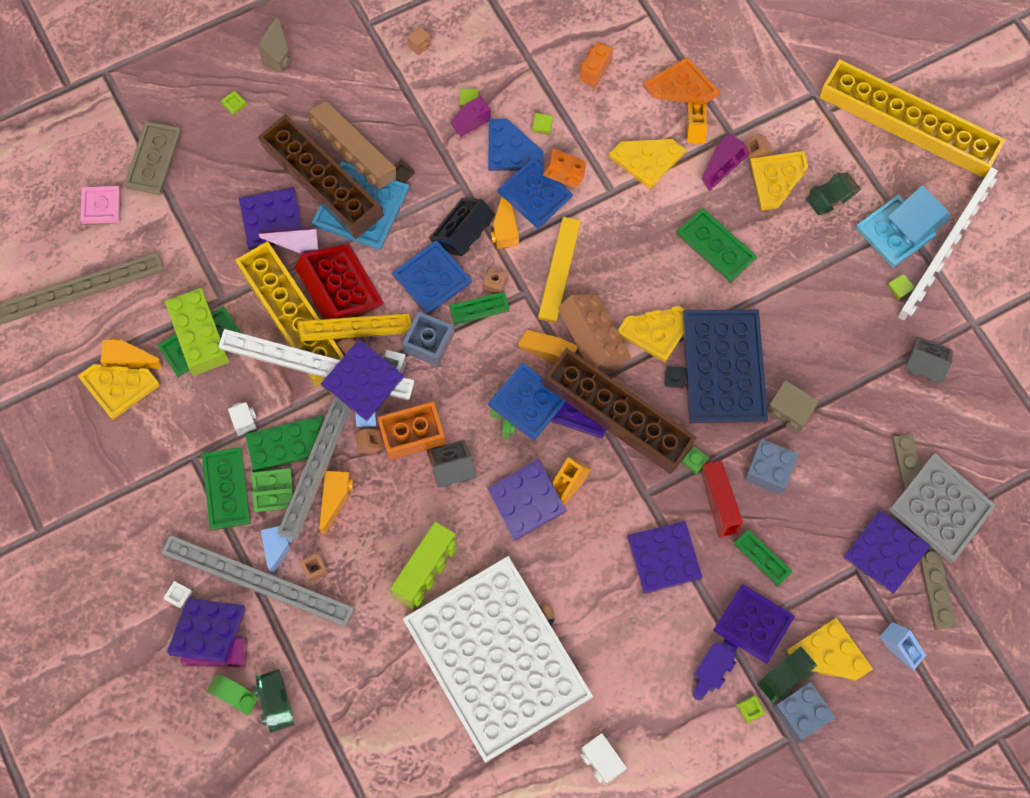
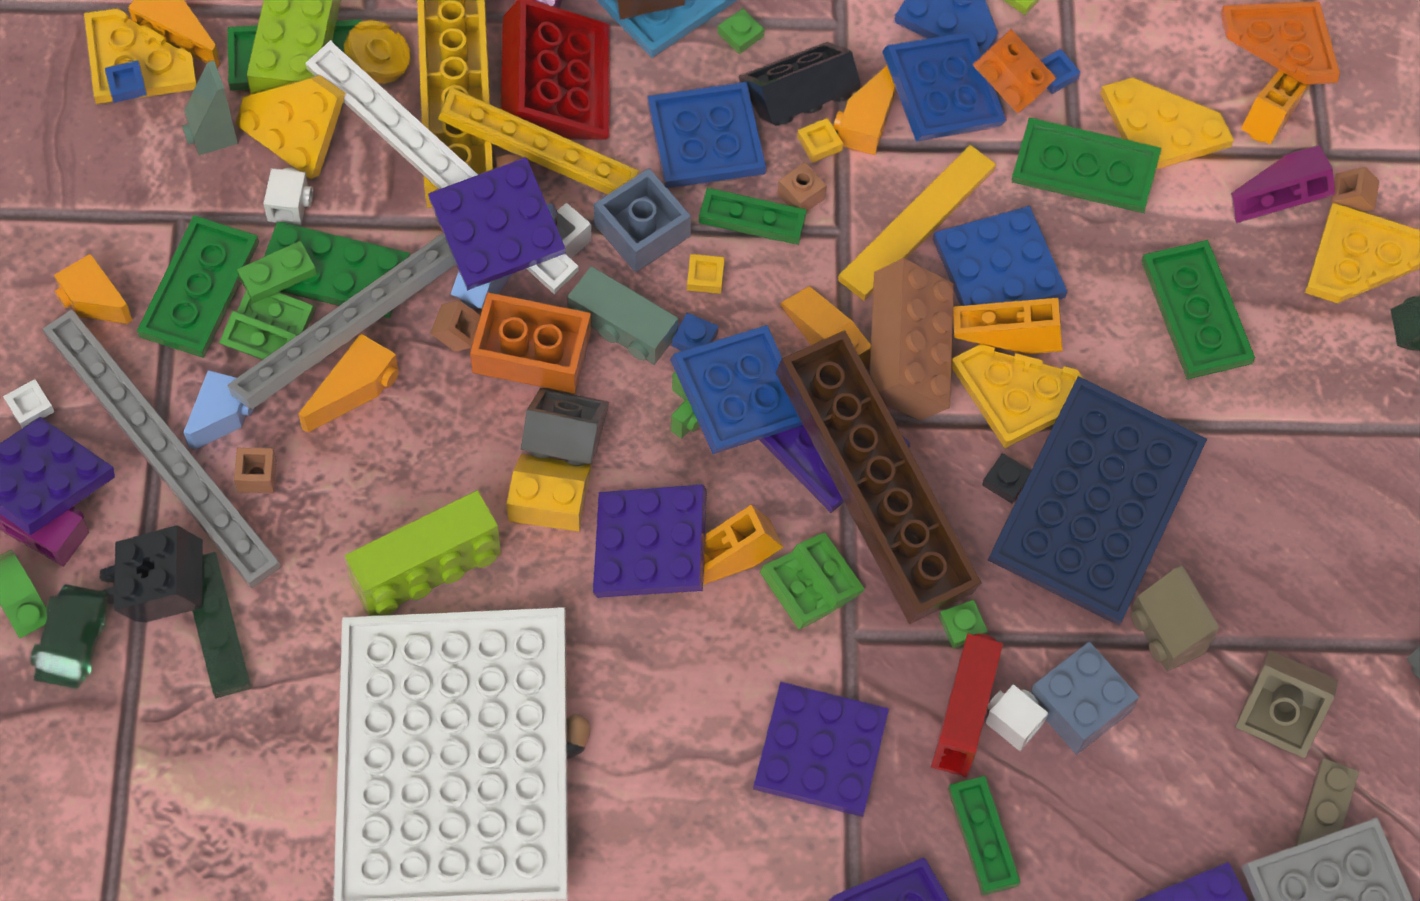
camera: 25 degrees right, 5 degrees down
none -> light orange slope [54,254,133,324]
none -> black hinge [99,525,203,622]
none -> blue plate [105,60,147,103]
none -> sand green slope [182,61,238,156]
none -> clear green plate [192,552,252,699]
none -> yellow plate [235,75,346,179]
none -> bright green plate [237,241,317,303]
none -> yellow tile [344,20,411,84]
none -> yellow slope [507,454,591,532]
none -> sand green brick [567,266,678,365]
none -> blue plate [672,313,719,351]
none -> yellow plate [687,254,725,294]
none -> bright green plate [718,8,765,54]
none -> bright green slope [760,532,865,630]
none -> yellow plate [797,118,843,163]
none -> blue plate [933,206,1067,306]
none -> light orange slope [953,298,1063,354]
none -> white brick [986,684,1048,751]
none -> green plate [1012,117,1162,214]
none -> blue plate [1040,49,1081,94]
none -> dark tan slope [1235,650,1338,758]

